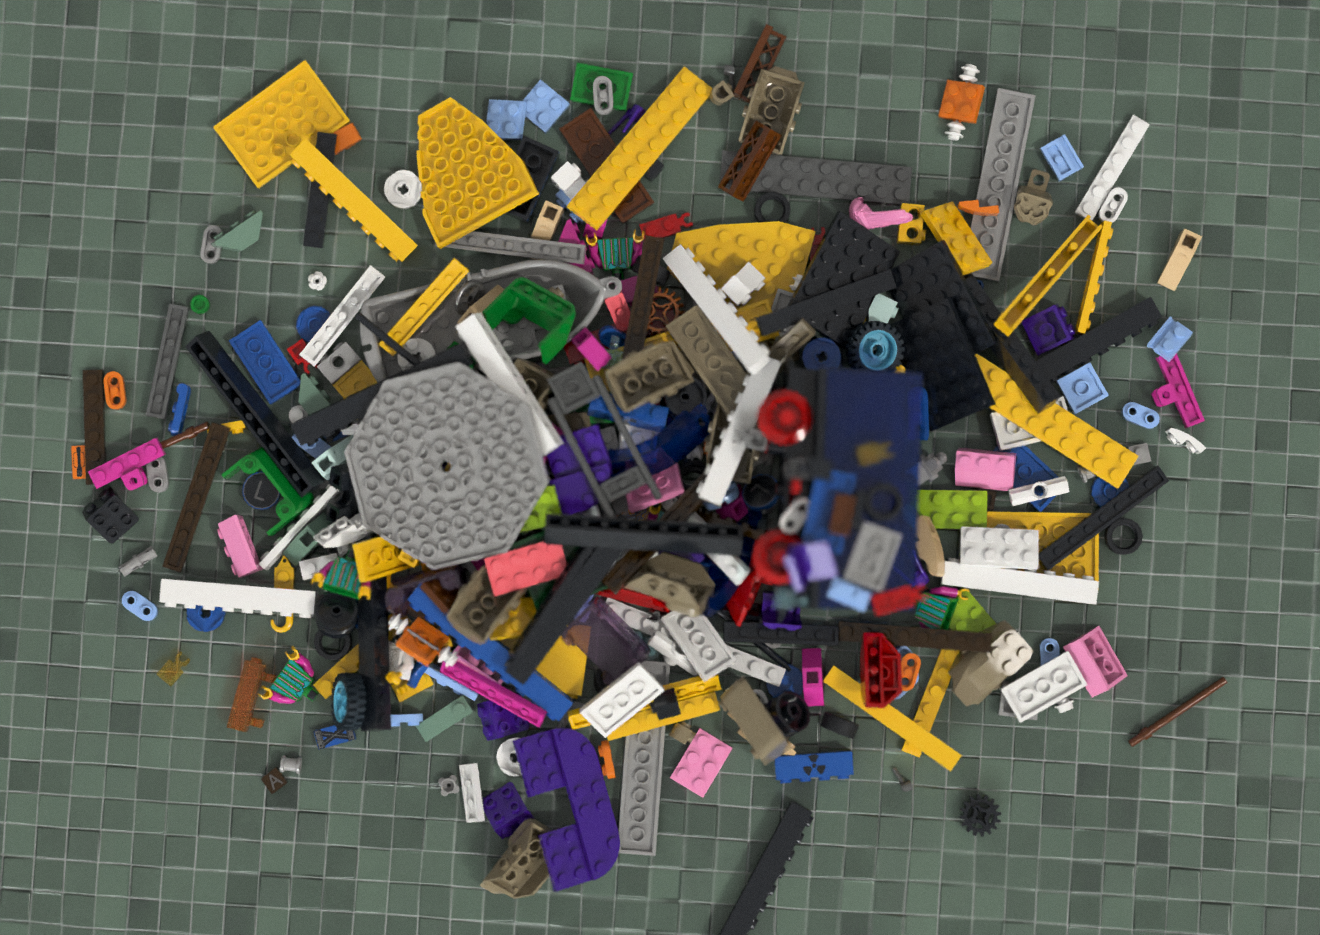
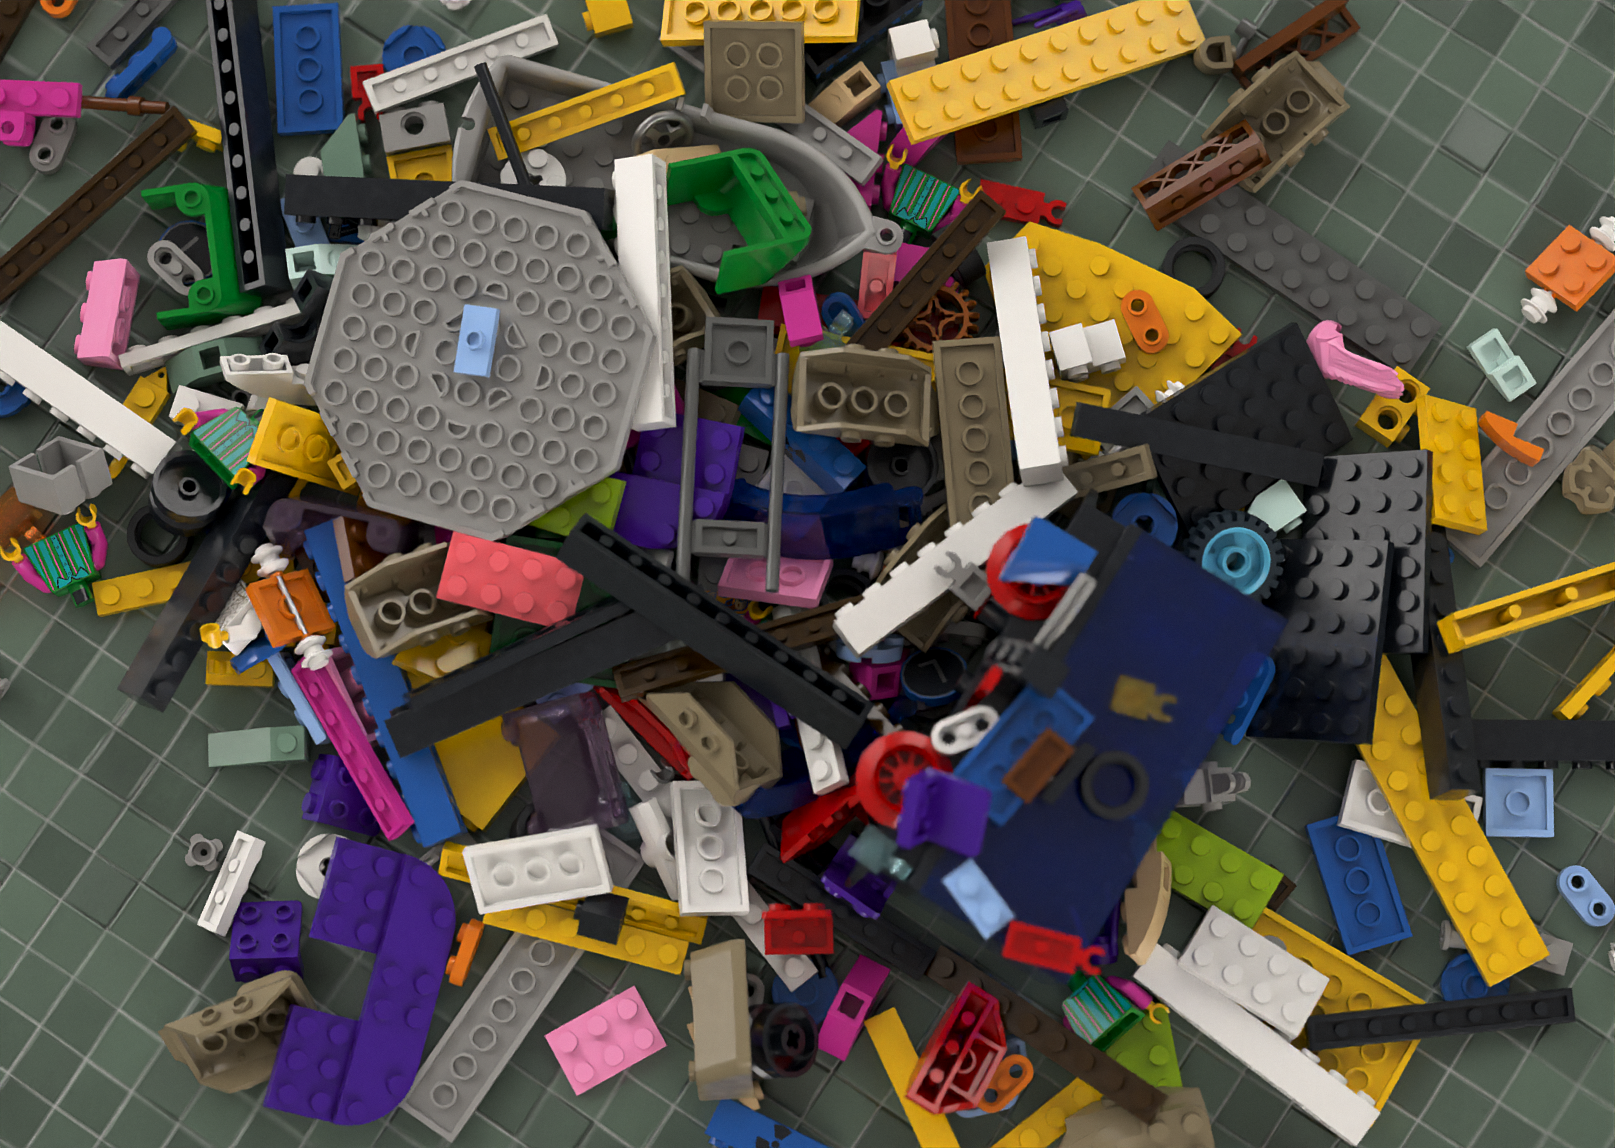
camera: 25 degrees right, 5 degrees down
tile [314,725,356,749] -> none
black wheel [331,673,366,731] -> none
light blue plate [391,713,423,727] -> none
dark tan plate [669,721,696,745] -> none
black tyre [820,712,859,739] -> none
light grey plate [843,521,902,592] -> none
bright pink slope [955,448,1017,491] -> none
white piece [1008,476,1069,506] -> none
dark purple plate [1022,304,1076,356] -> none
black tyre [1104,518,1143,555] -> none
none -> light grey piece [8,436,113,515]
none -> light grey plate [147,240,206,298]
none -> light blue plate [454,304,500,378]
none -> dark tan plate [703,20,805,123]
none -> red bracket [761,903,834,955]
none -> blue slope [999,516,1097,587]
none -> light grey axle [1032,573,1096,652]
none -> orange plate [1121,290,1169,355]
none -> light aqua slope [1466,328,1536,402]

